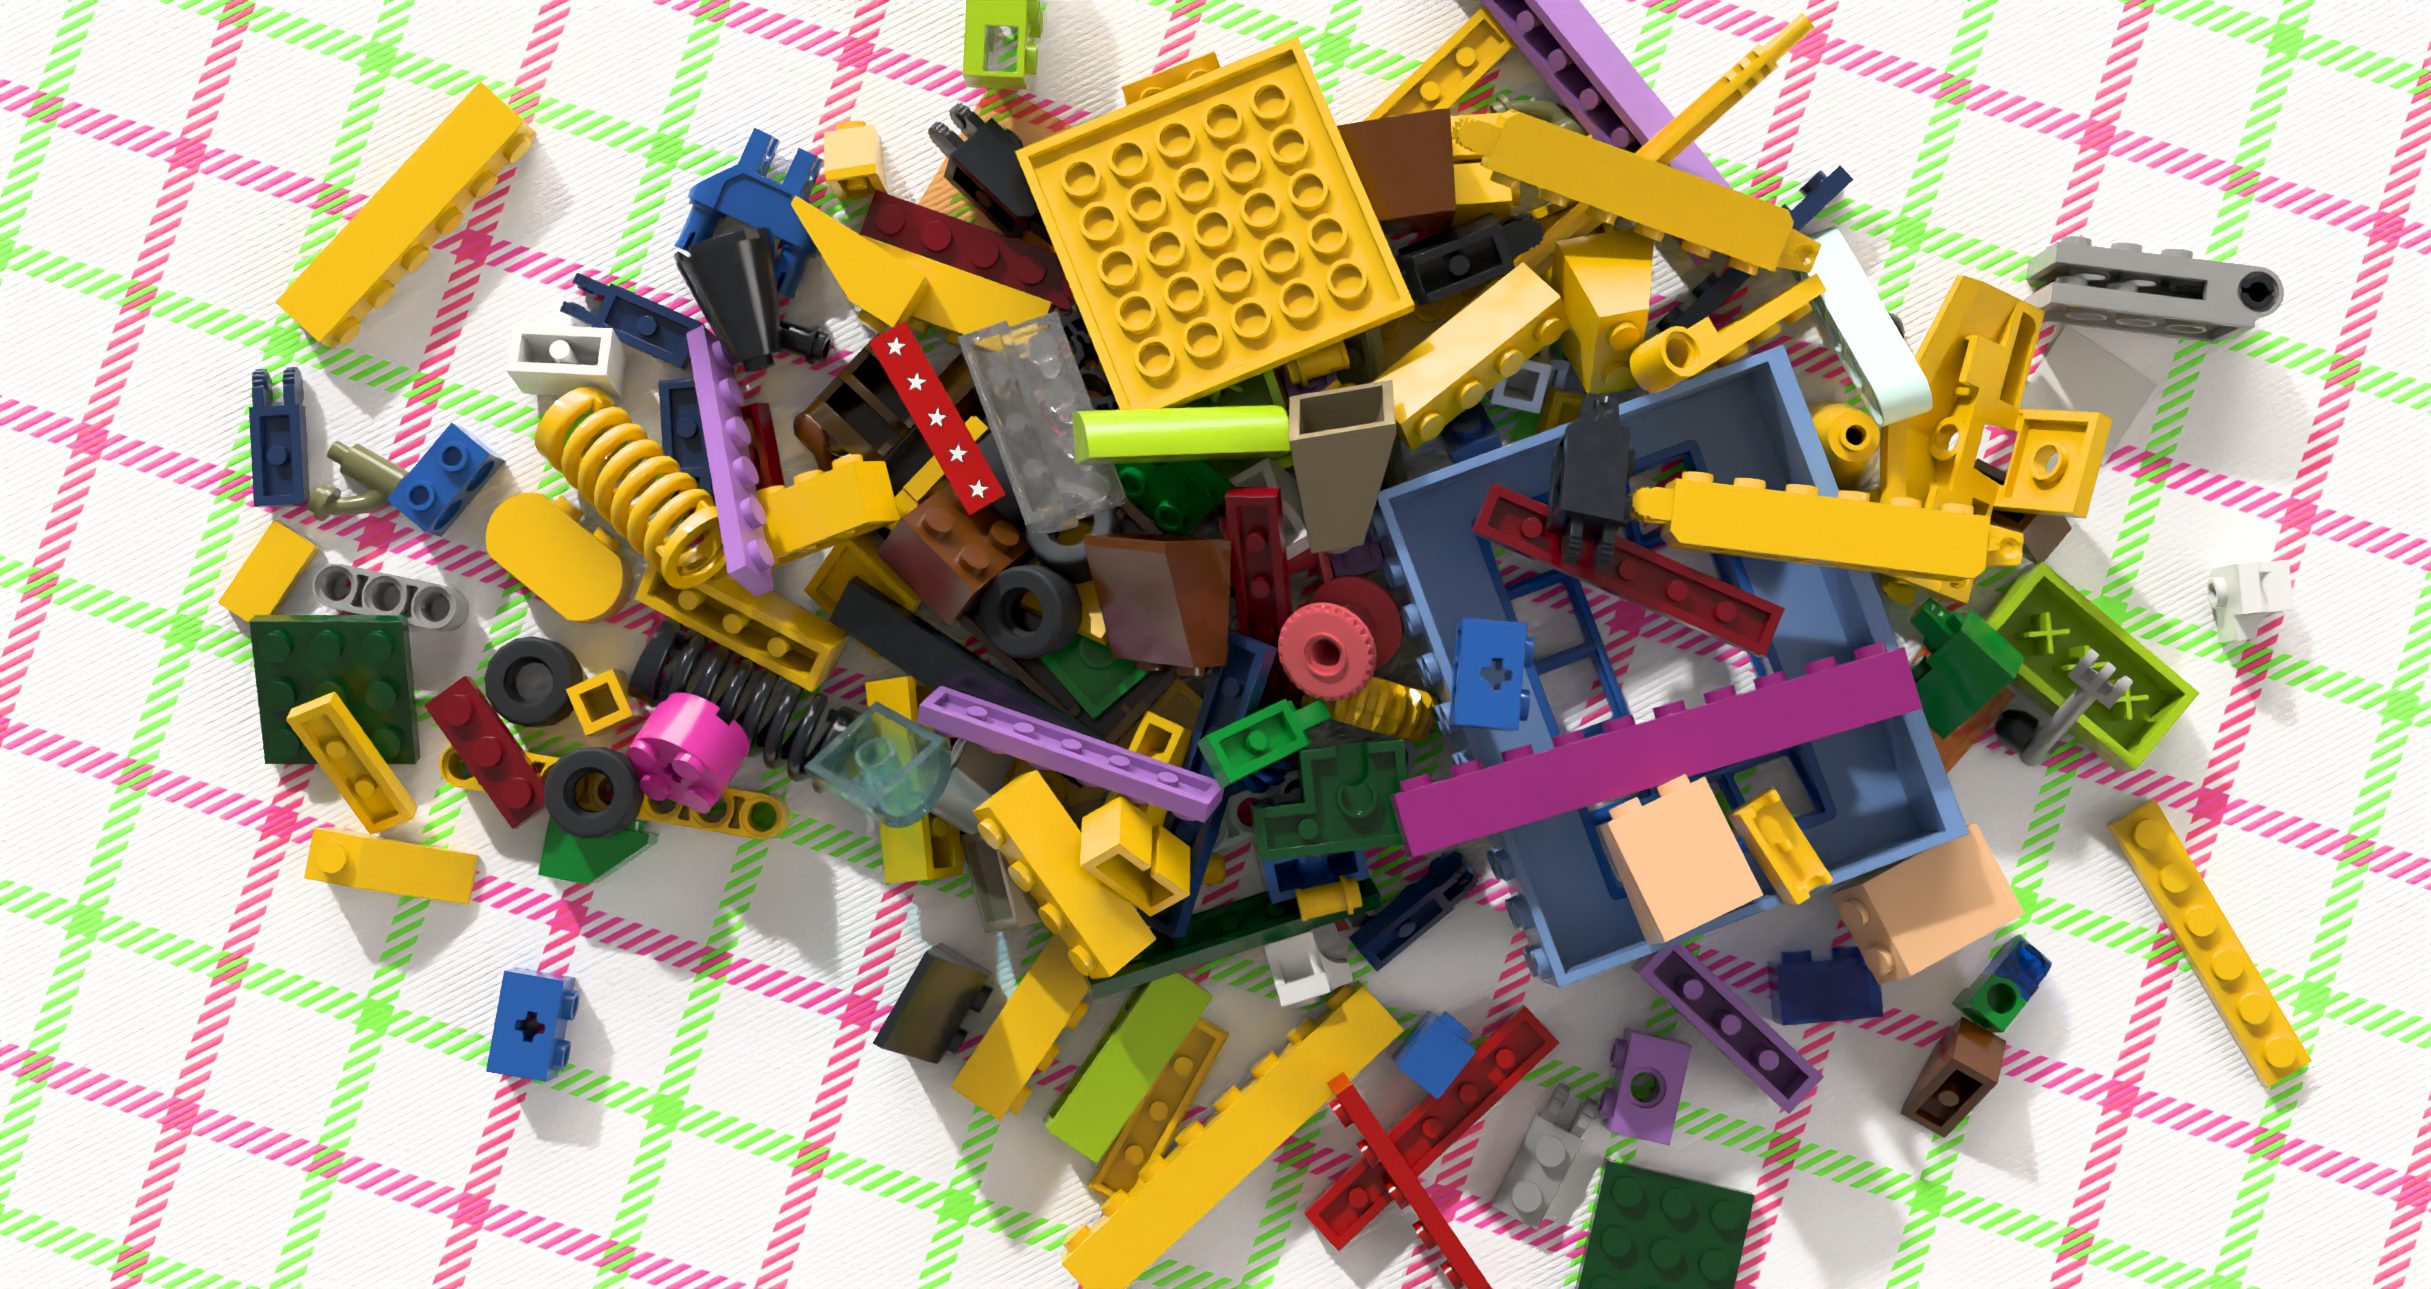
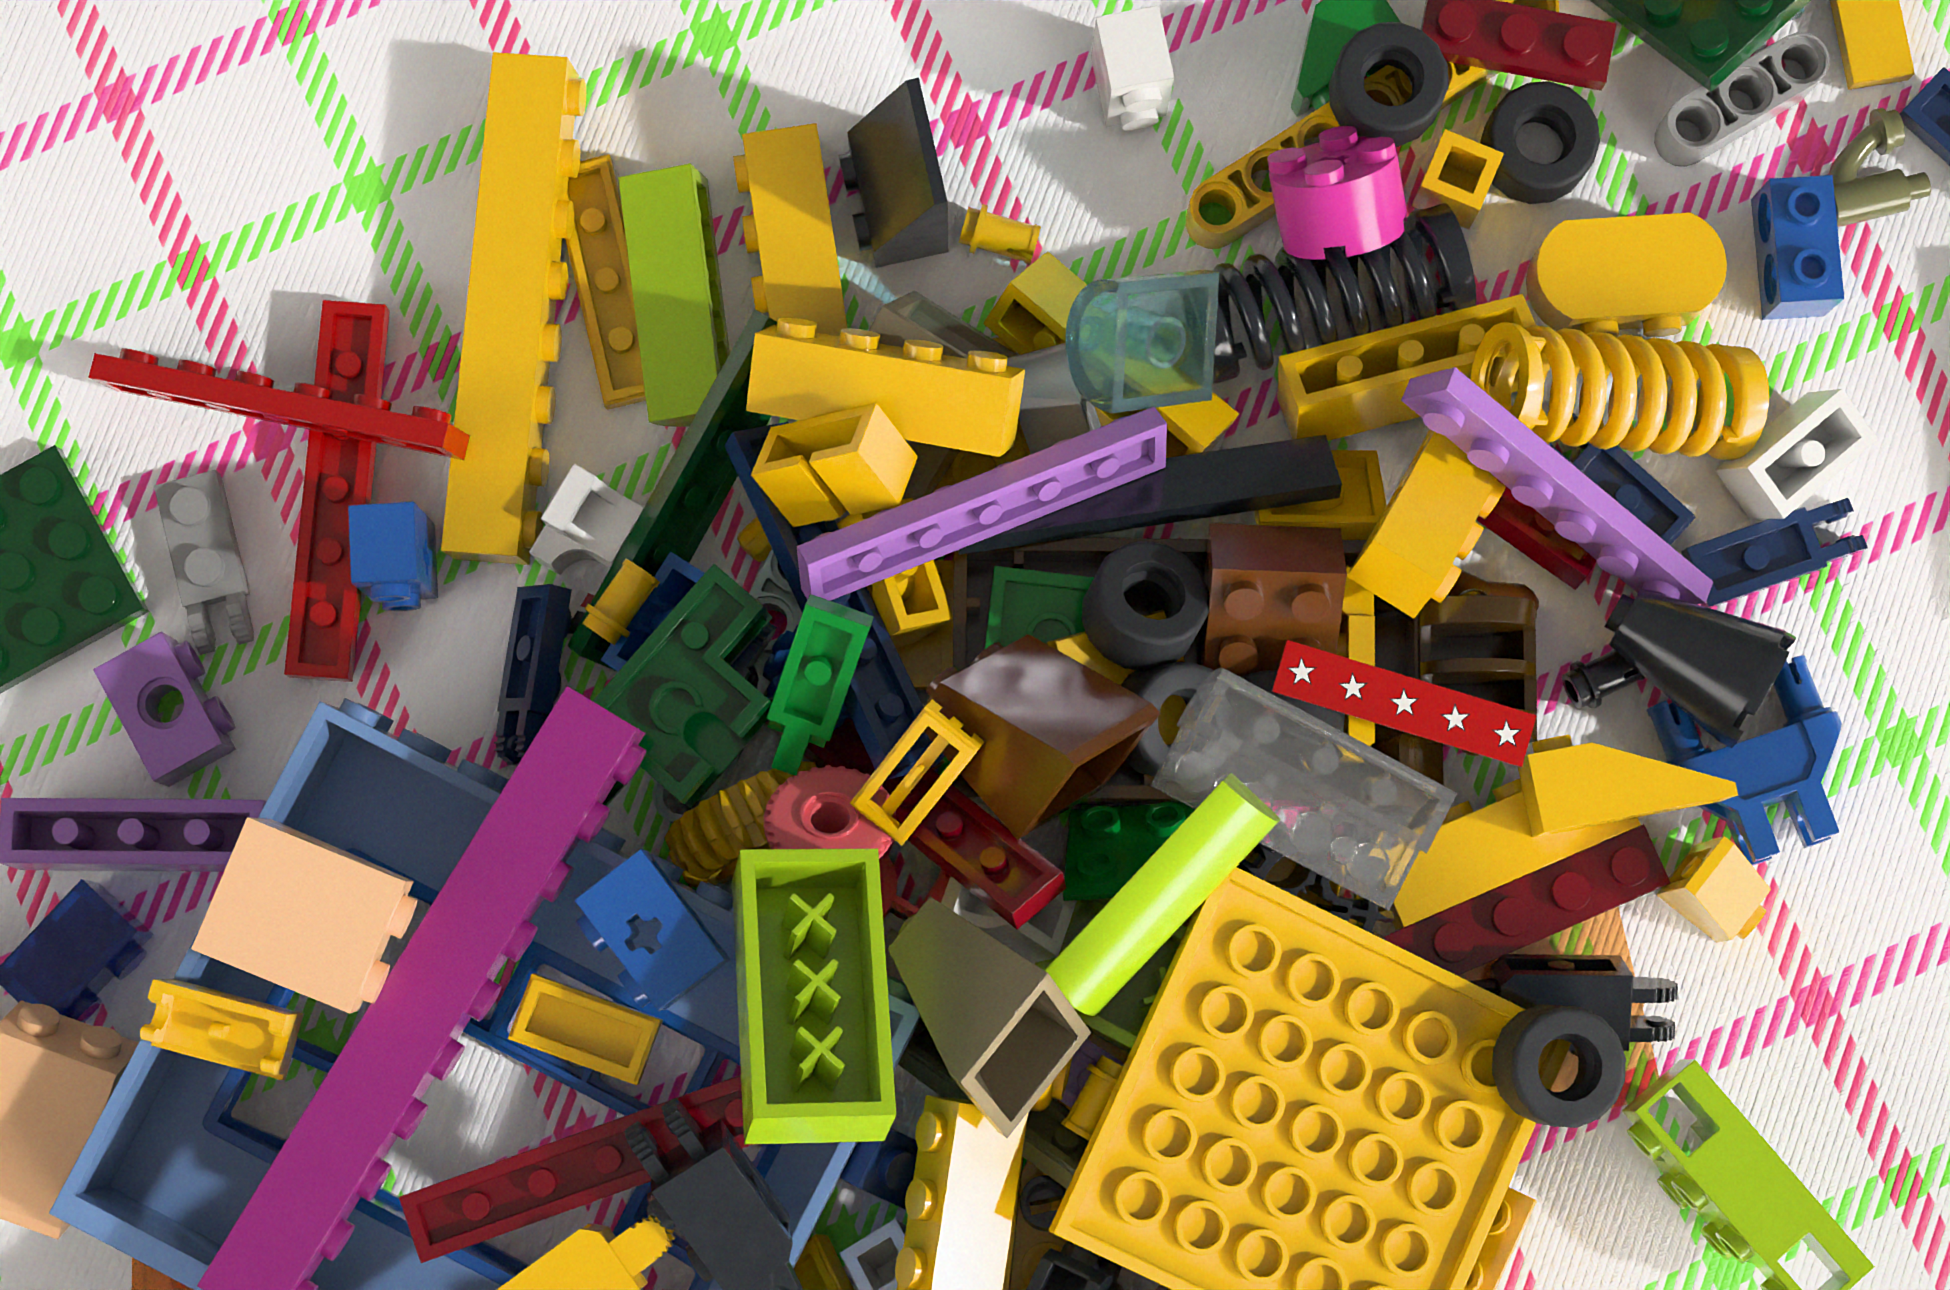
camera: 135 degrees right, 5 degrees down
none -> yellow tile [508,973,663,1085]
none -> lime brick [732,848,896,1145]
none -> yellow tile [849,699,985,846]
none -> yellow pin [958,204,1041,265]
none -> black hinge [1020,1175,1067,1232]
none -> white brick [1091,5,1174,131]
none -> black tyre [1492,1004,1626,1128]

